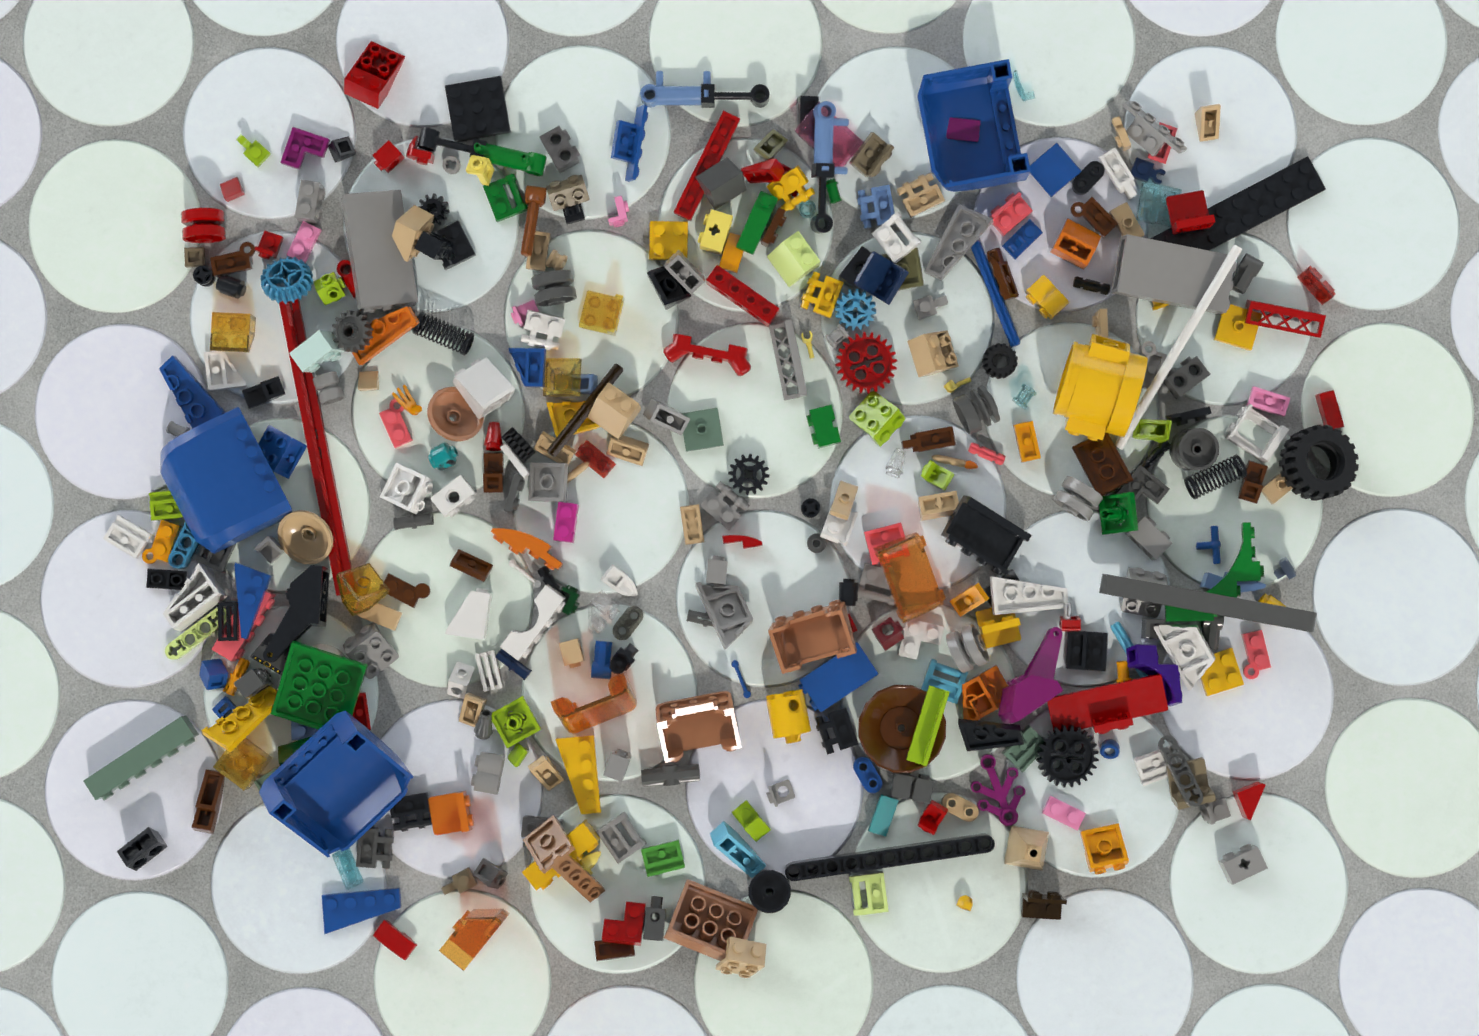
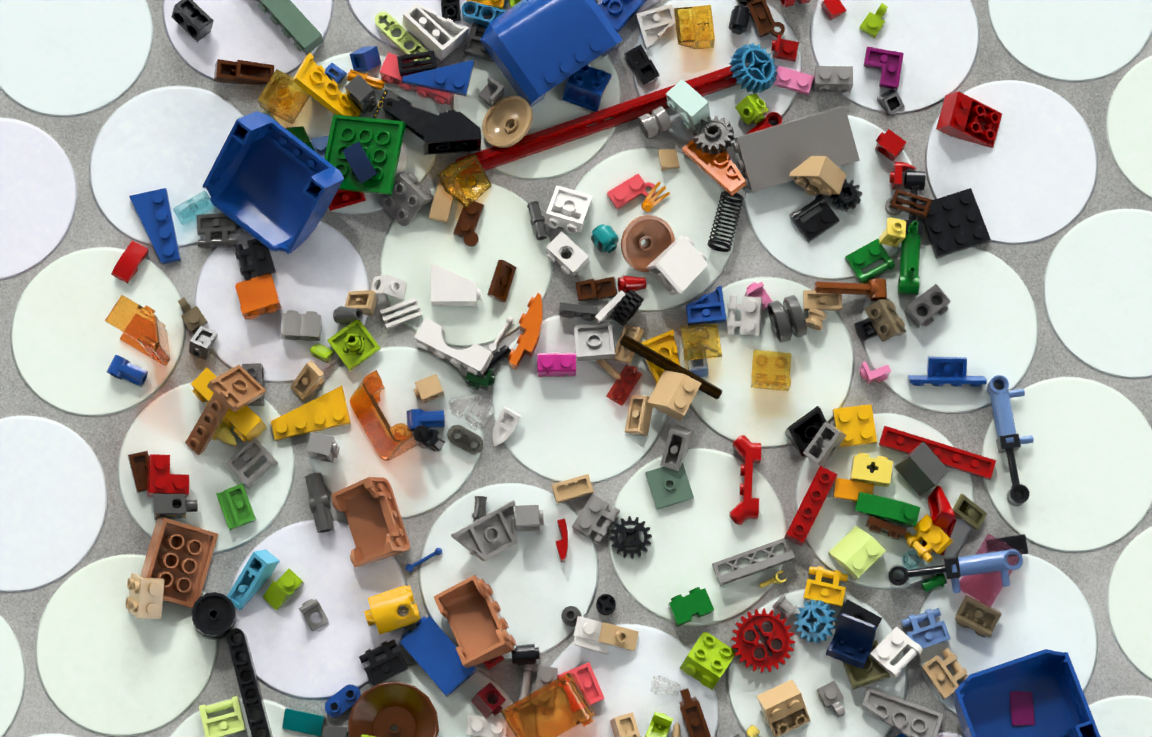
camera: 85 degrees right, 10 degrees down
black brick [414,231,454,260] -> none
dark blue axle [496,649,532,680] -> none
none -> blue piece [106,355,148,387]
none -> dark blue slope [343,141,378,184]
none -> reddish brown tile [890,189,933,219]

